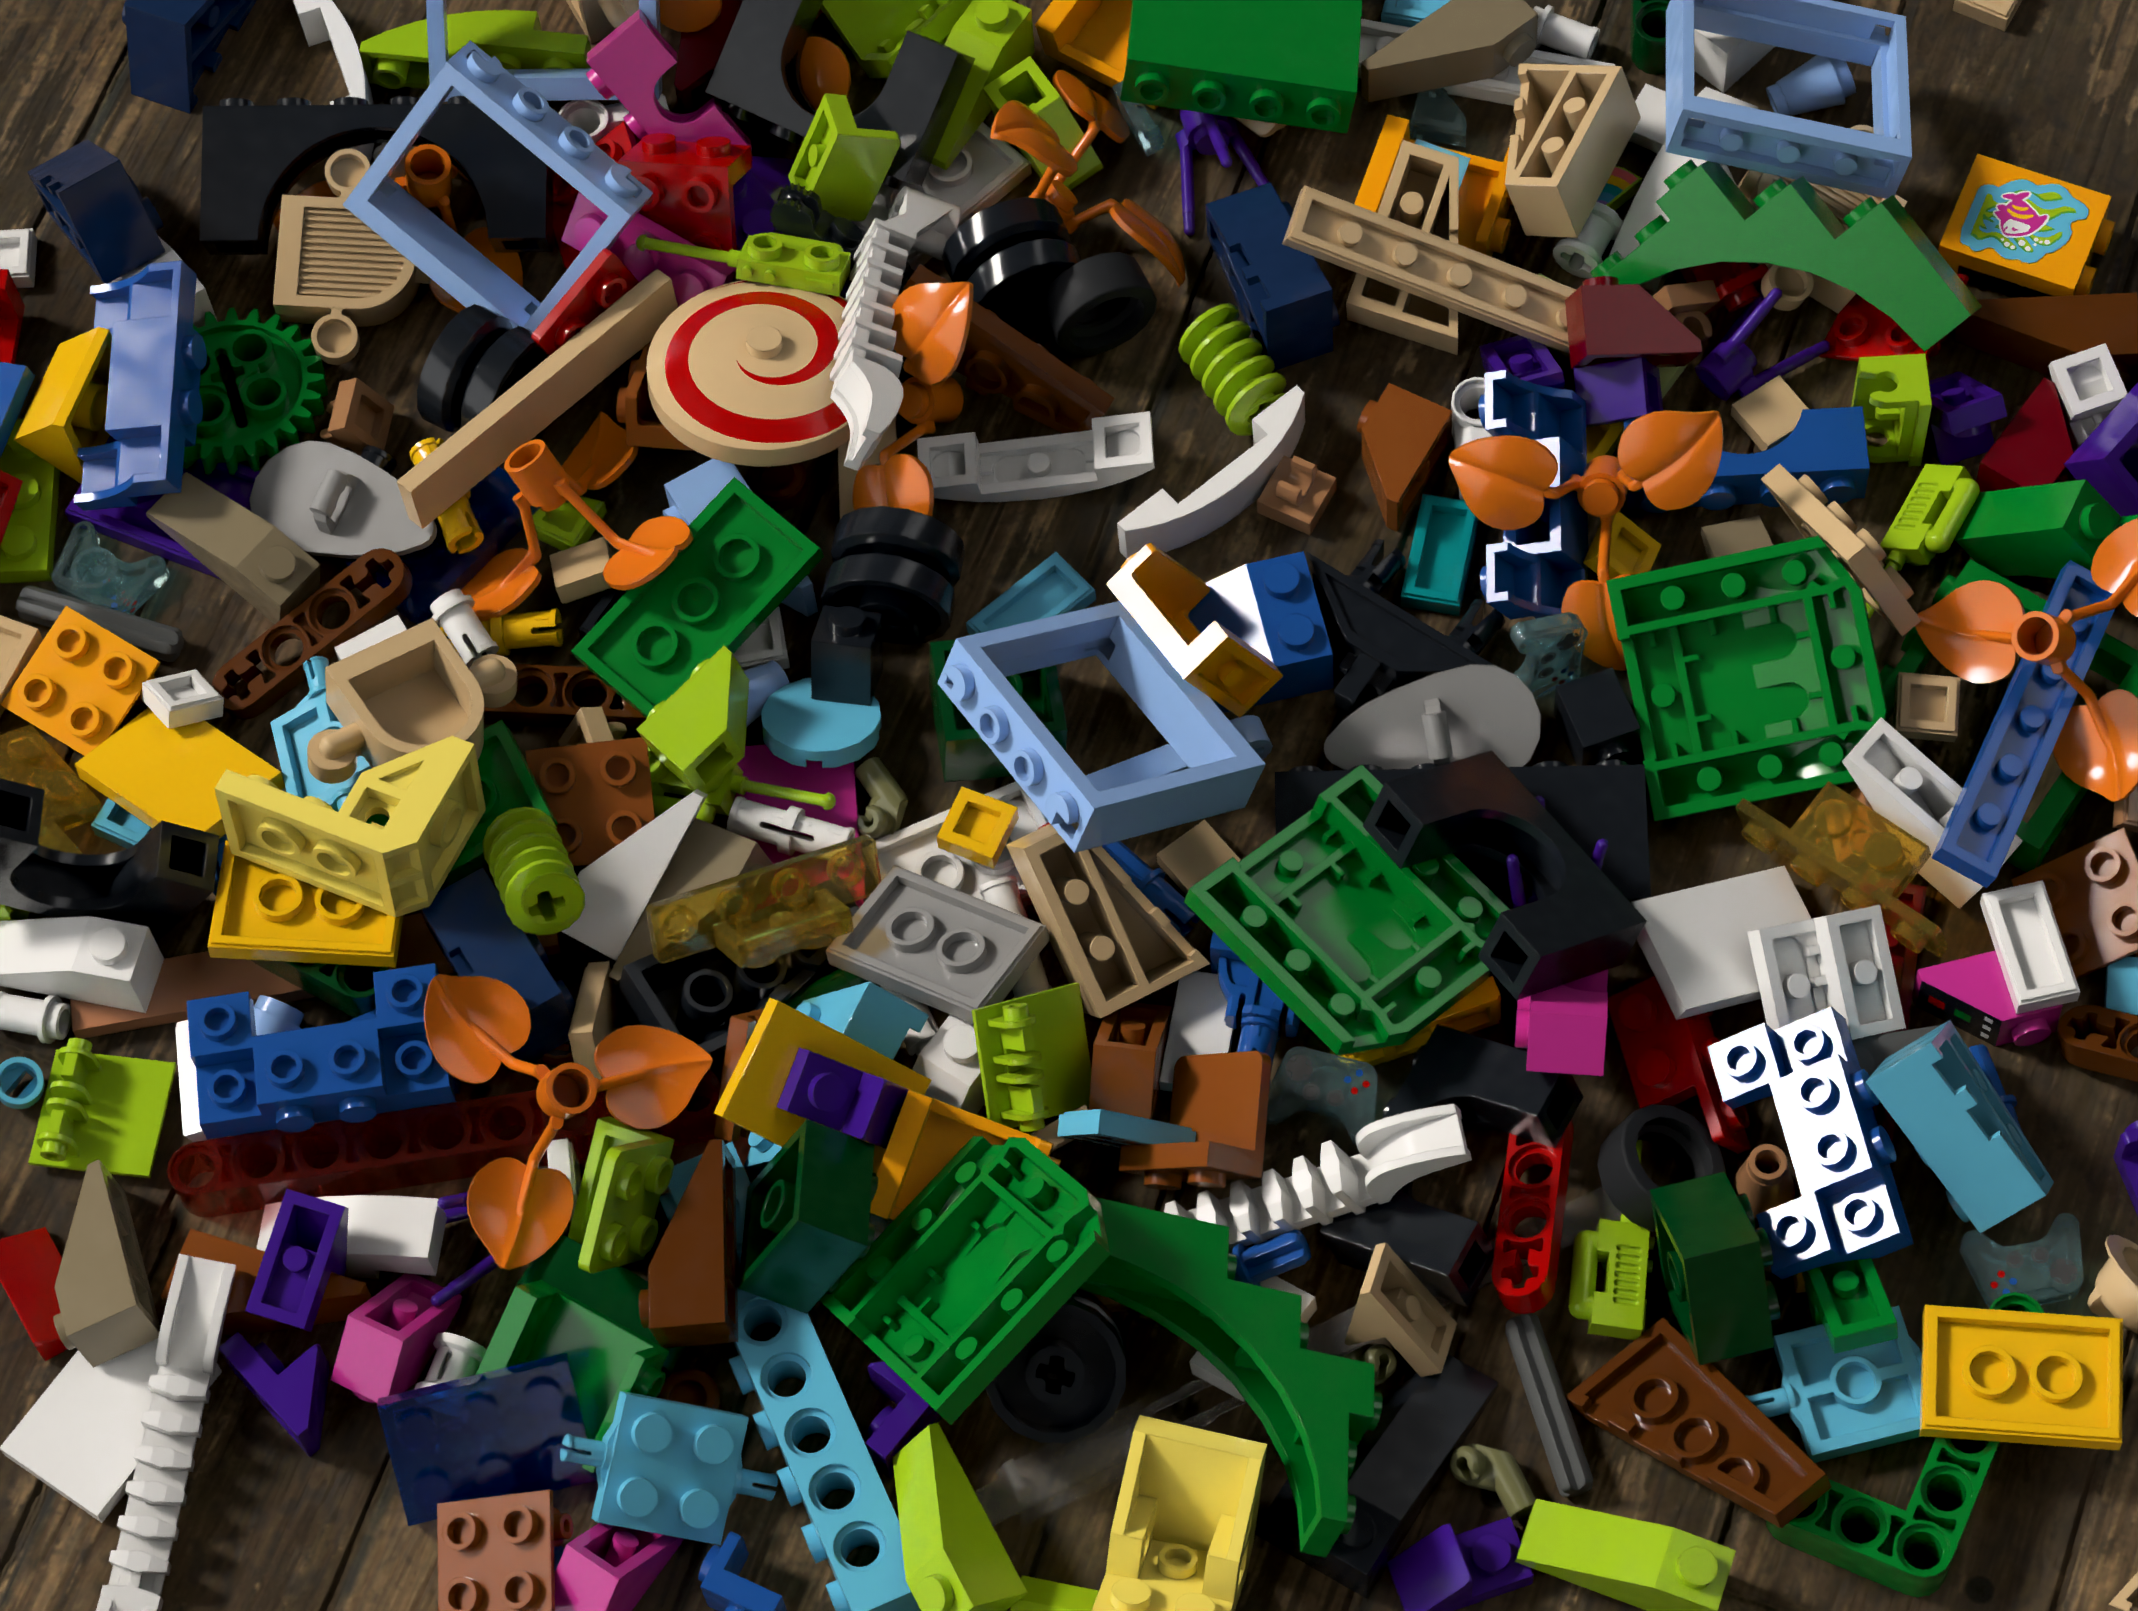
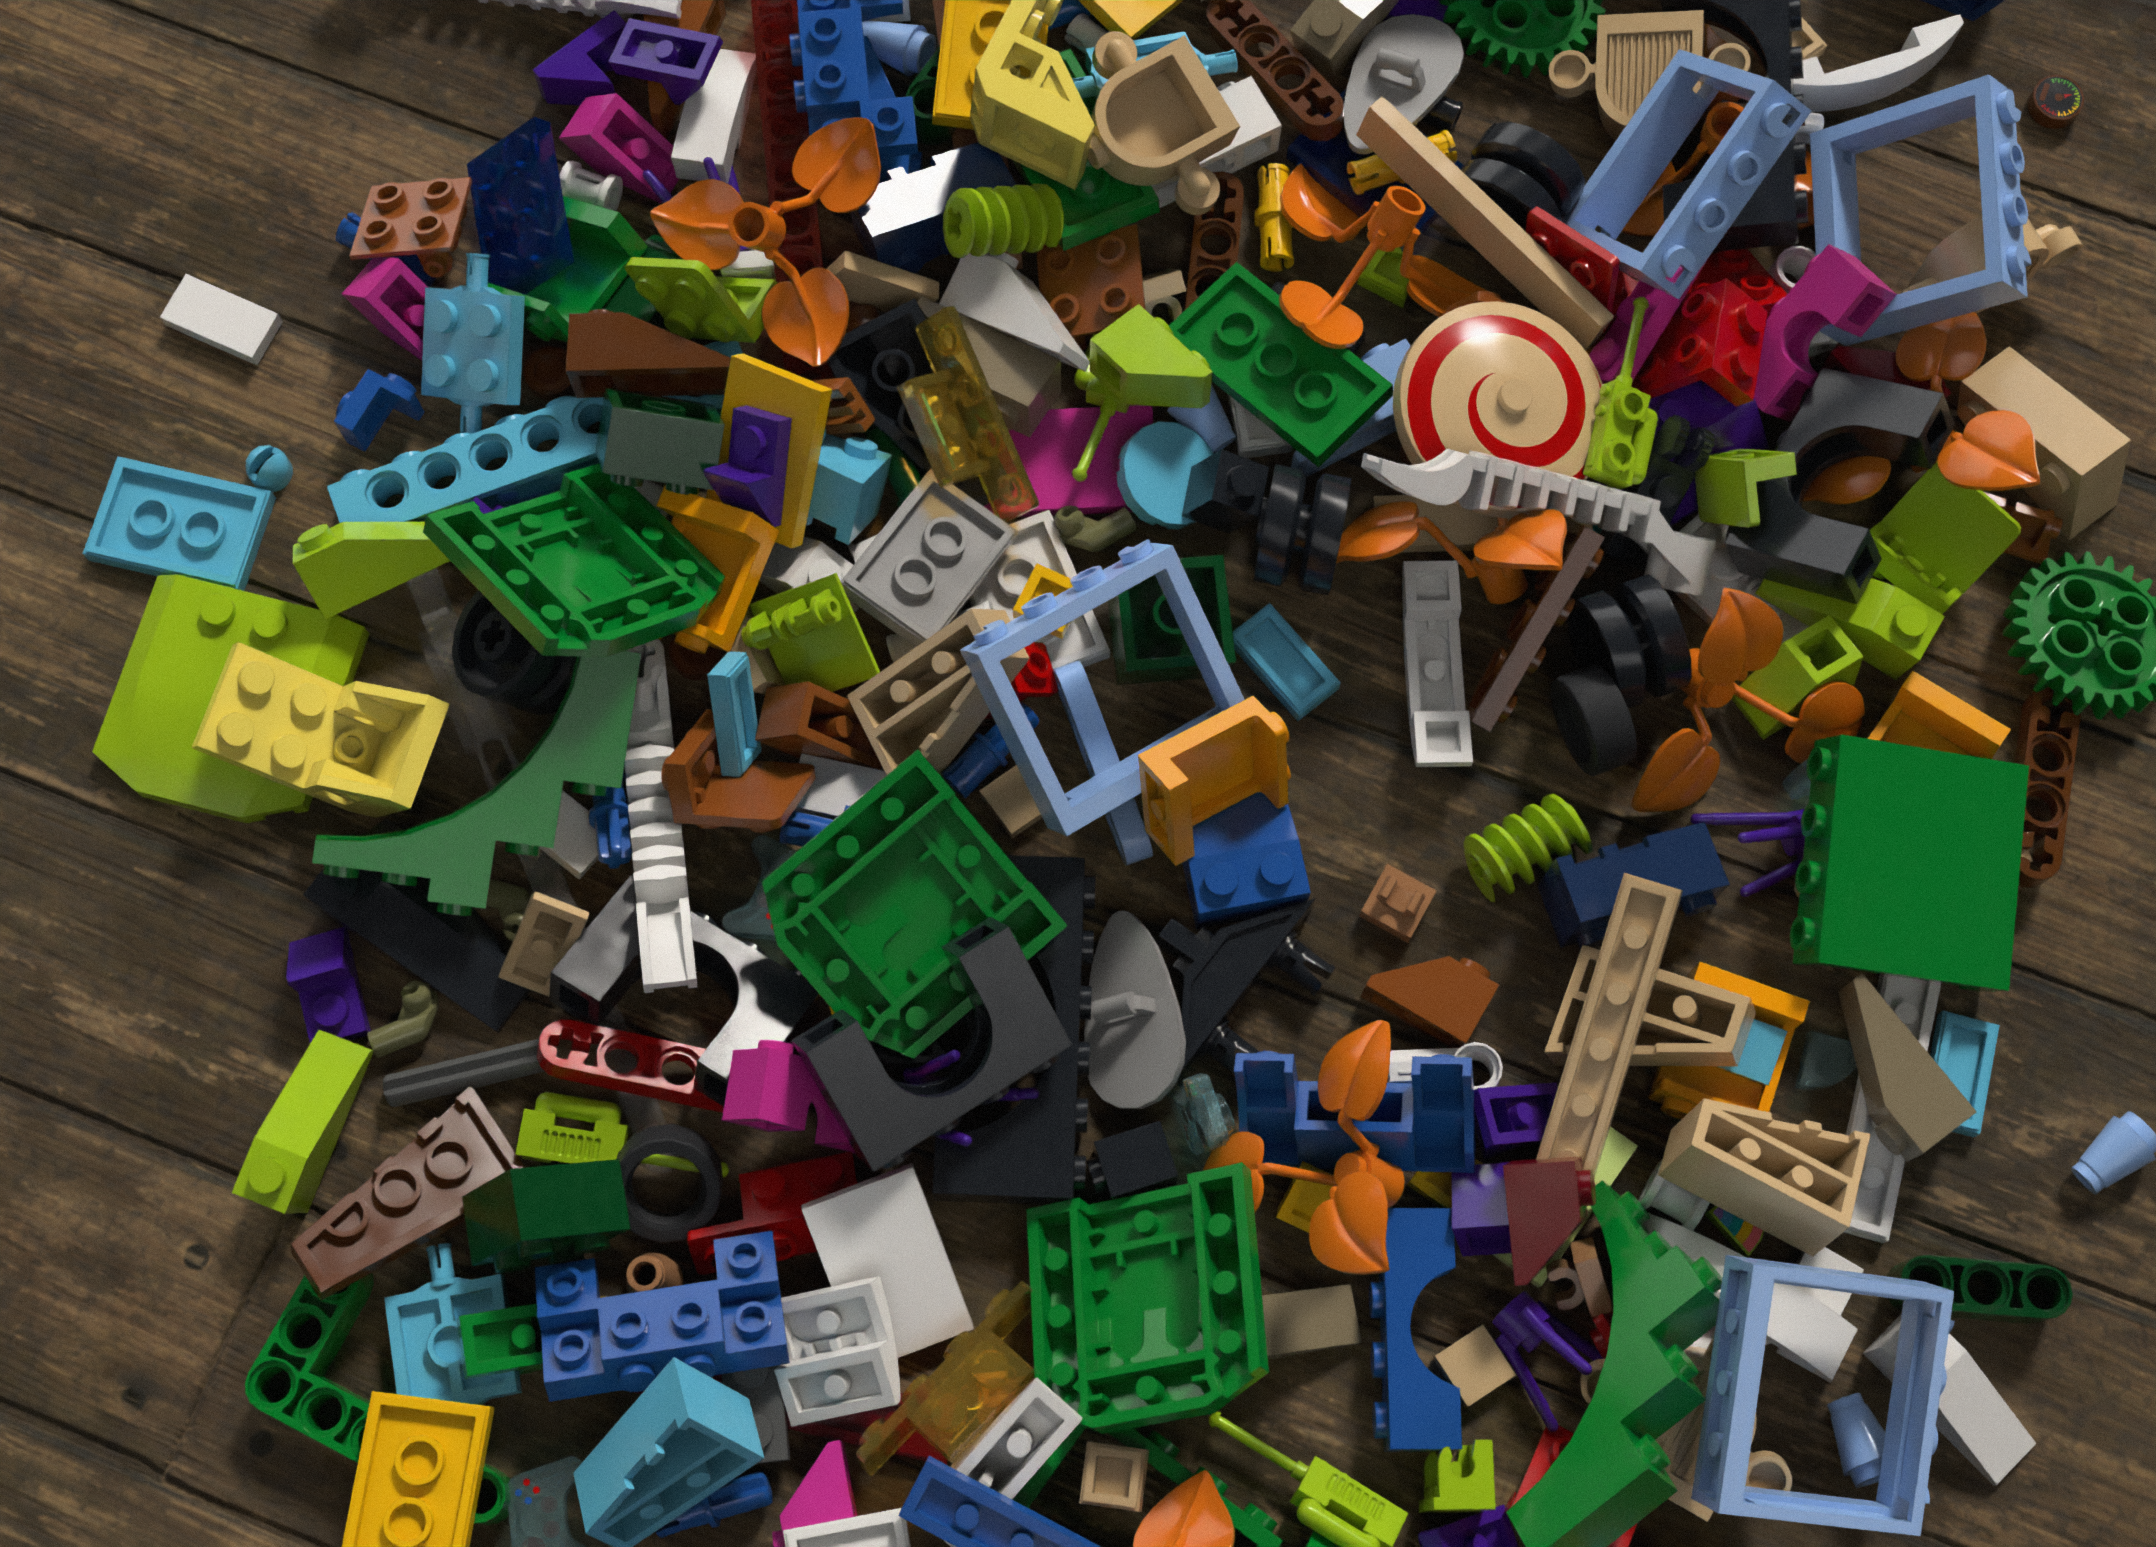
camera: 85 degrees right, 10 degrees up
medium nougat tile [320,378,395,456] -> none
lime slope [359,10,591,89] -> none
white pin [430,589,499,668] -> none
tan tile [549,537,612,604] -> none
white pin [727,796,855,865] -> none
white slope [1117,385,1305,559] -> none
teal tile [1400,494,1480,616] -> none
white pin [1533,5,1600,59] -> none
tan plate [1761,463,1921,636] -> none

